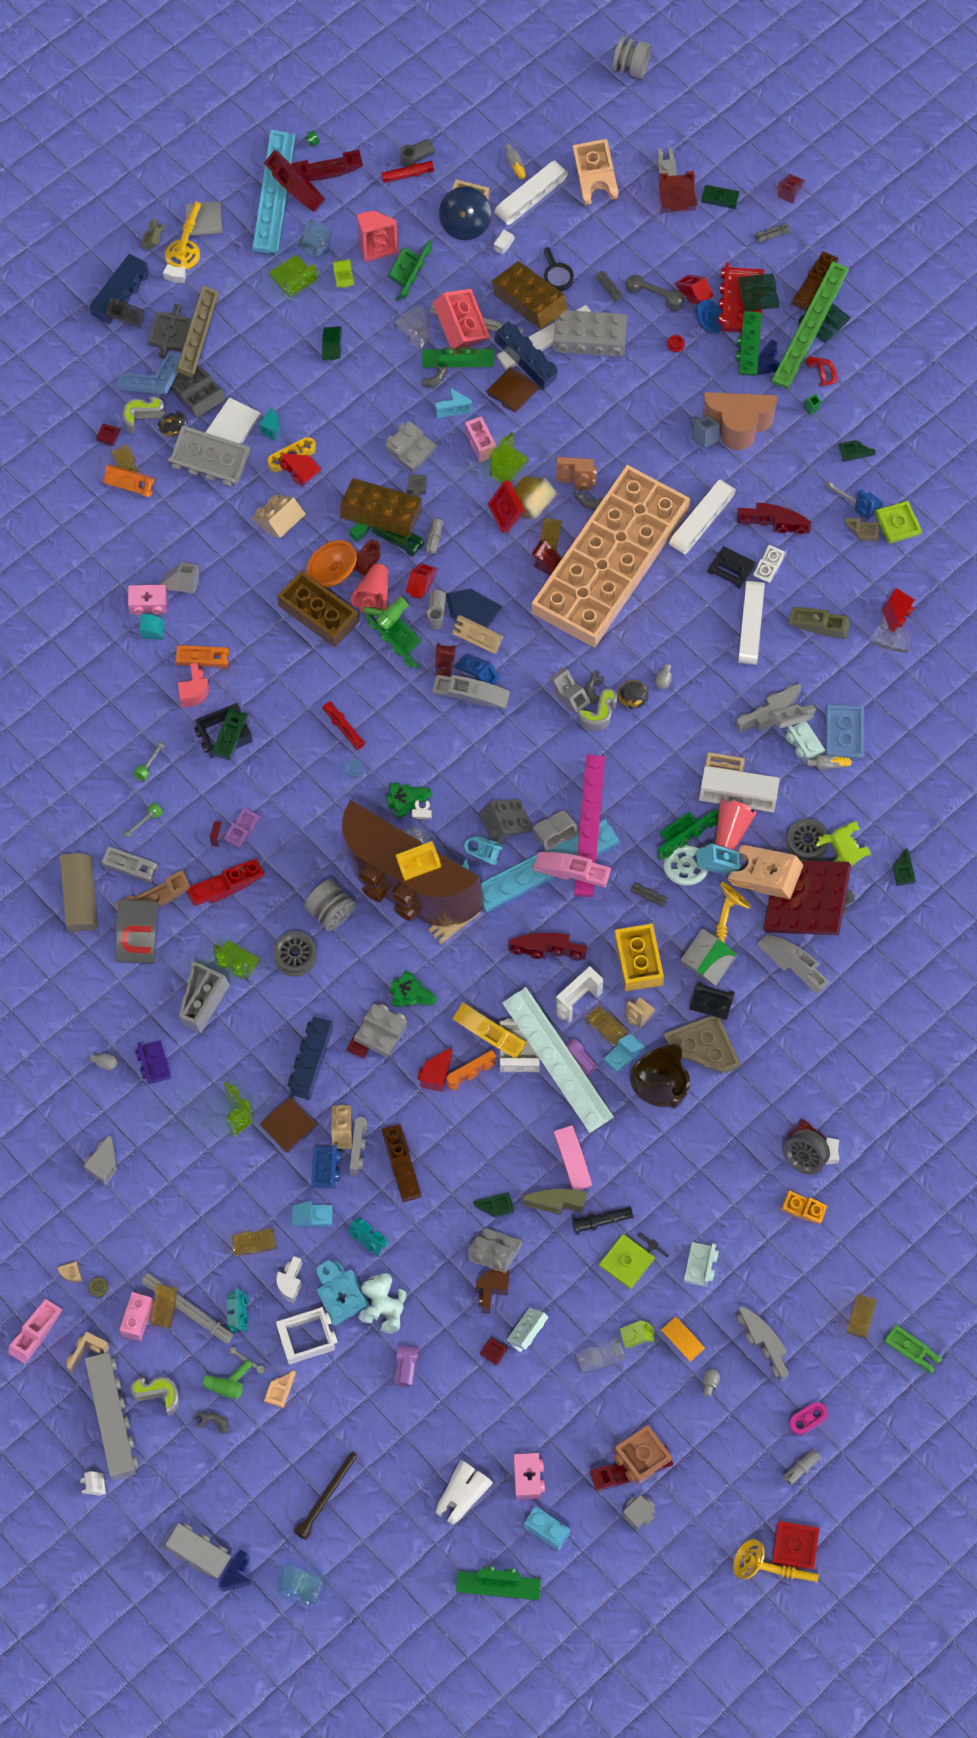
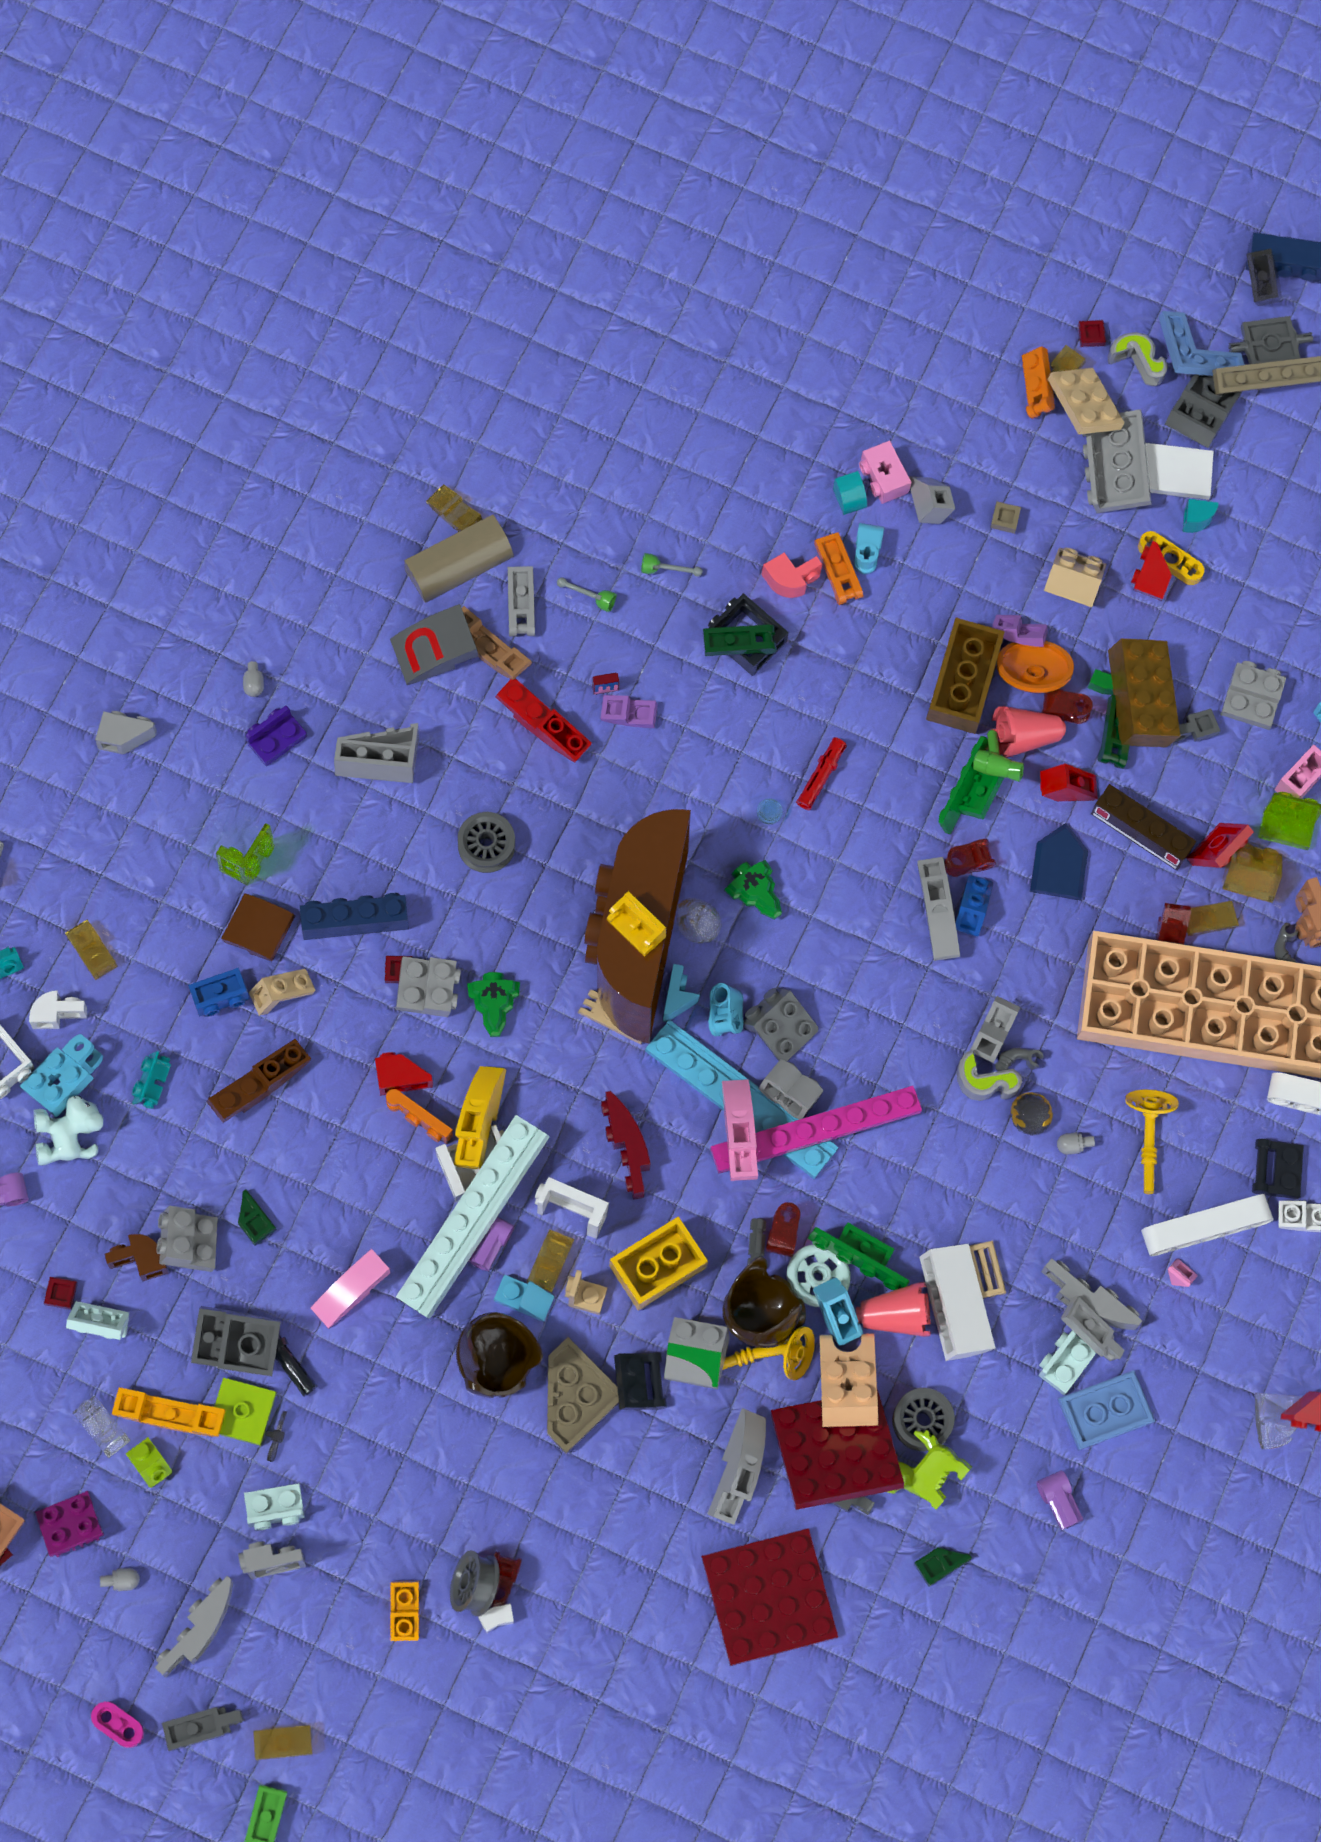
camera: 60 degrees right, 5 degrees up
clear smoke hair [157,411,186,437] -> none
clear neon green bracket [213,940,261,980] -> none
medium azure slope [292,1201,333,1227] -> none
light grey wheel [304,879,356,931] -> none
light grey plate [350,1117,368,1176] -> none
white tile [412,801,432,820] -> none
light grey axle [426,519,444,555] -> none
light grey piece [427,590,446,630] -> none
tan hinge [452,615,503,654] -> none
olive slope [523,1189,587,1215] -> none
light orange slope [661,1317,705,1362] -> none
light grey pin [783,1449,821,1486] -> none
olive slope [788,607,851,639] -> none
light grey piece [806,755,852,770] -> none
none -> magenta hinge [35,1491,104,1558]
none -> light orange slope [112,1387,226,1437]
none -> dark grey hinge [162,1707,244,1752]
none -> dark grey slope [191,1306,281,1376]
none -> light grey plate [238,1541,306,1580]
none -> clear yellow slope [426,484,483,532]
none -> dark red plate [701,1528,838,1667]
none -> dark brown piece [722,1257,806,1348]
none -> clear red piece [766,1202,800,1257]
none -> medium azure piece [854,523,884,574]
none -> dark tan plate [990,502,1021,534]
none -> medium lavender slope [992,615,1048,647]
none -> medium lavender piece [1036,1470,1083,1530]
none -> tan plate [1048,368,1124,435]
none -> dark brown brick [1091,784,1197,871]
none -> yellow dish [1125,1089,1179,1194]
none -> bright pink slope [1168,1259,1197,1287]

